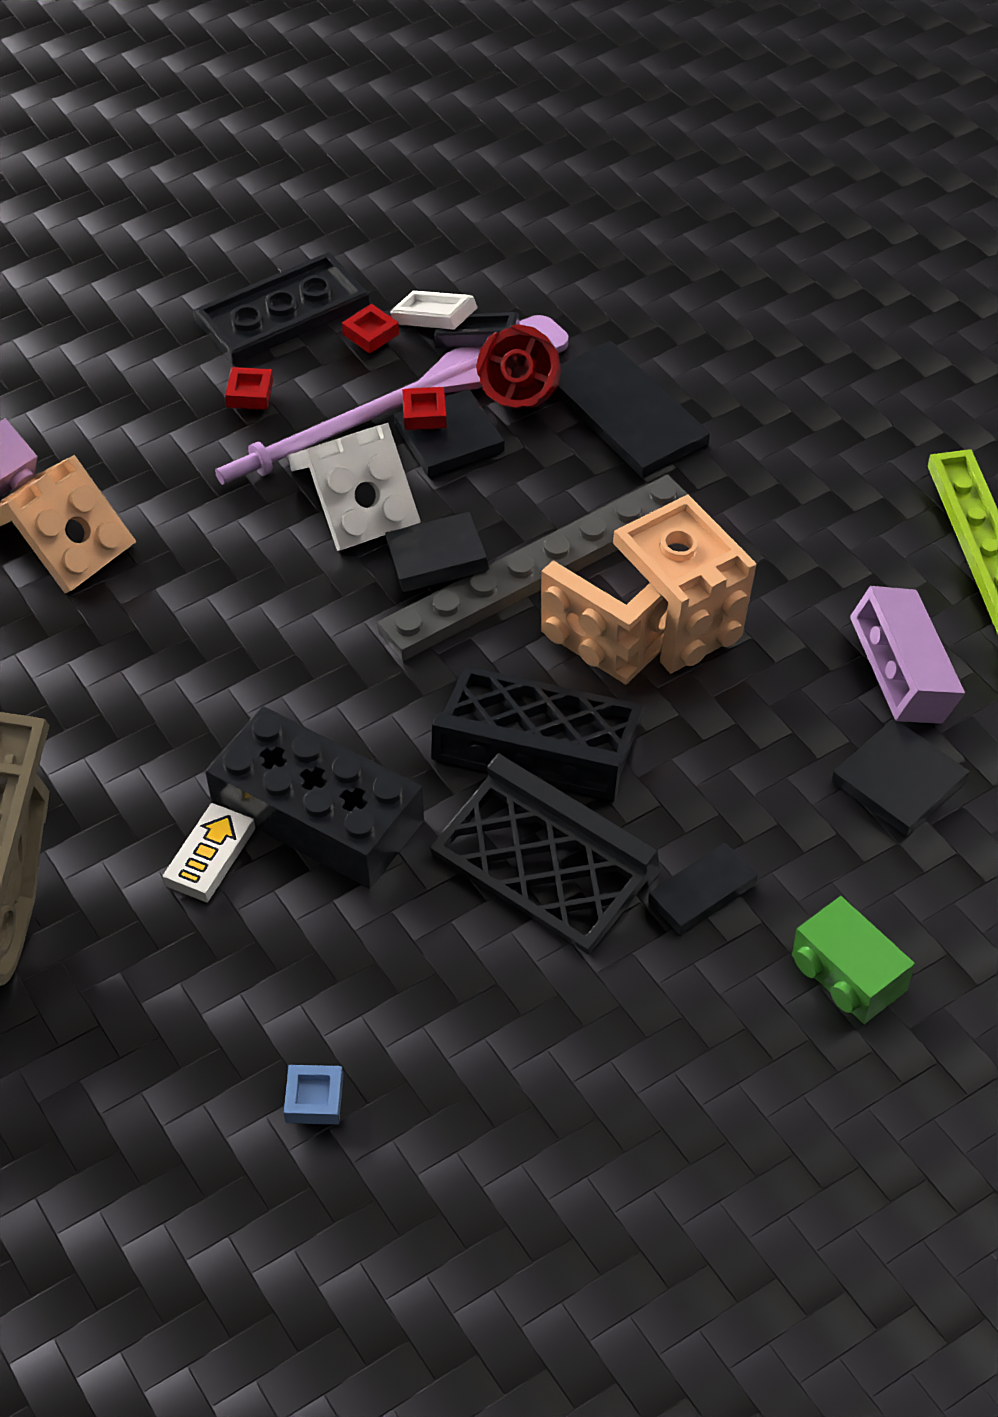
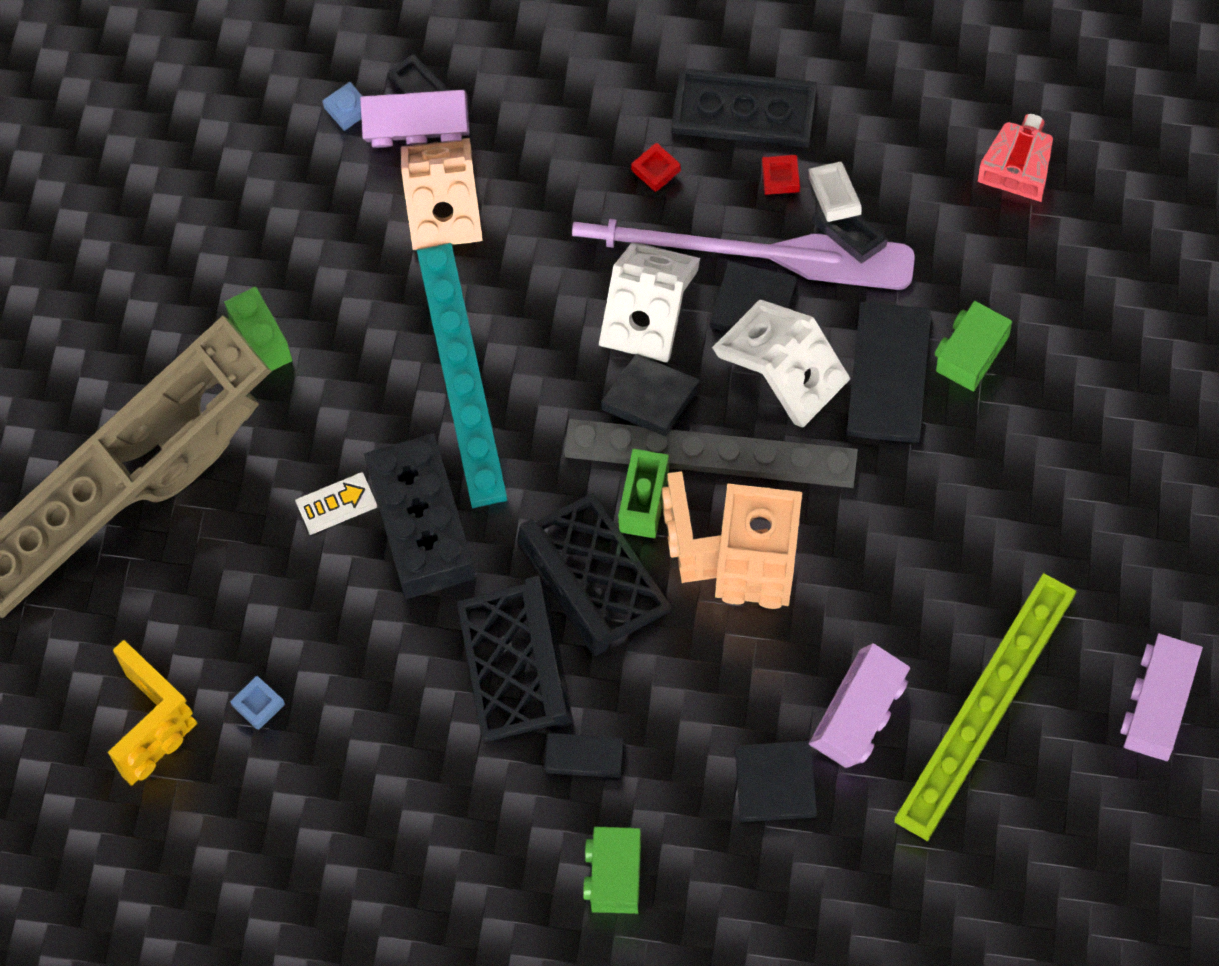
camera: 45 degrees right, 15 degrees up
red plate [402,387,447,430] -> none
red cylinder [476,324,562,410] -> none
none -> yellow bracket [108,640,197,786]
none -> teal plate [417,243,508,508]
none -> bright green brick [618,449,669,539]
none -> white bracket [712,299,850,428]
none -> bright green brick [935,301,1012,392]
none -> coral torso [978,114,1053,202]

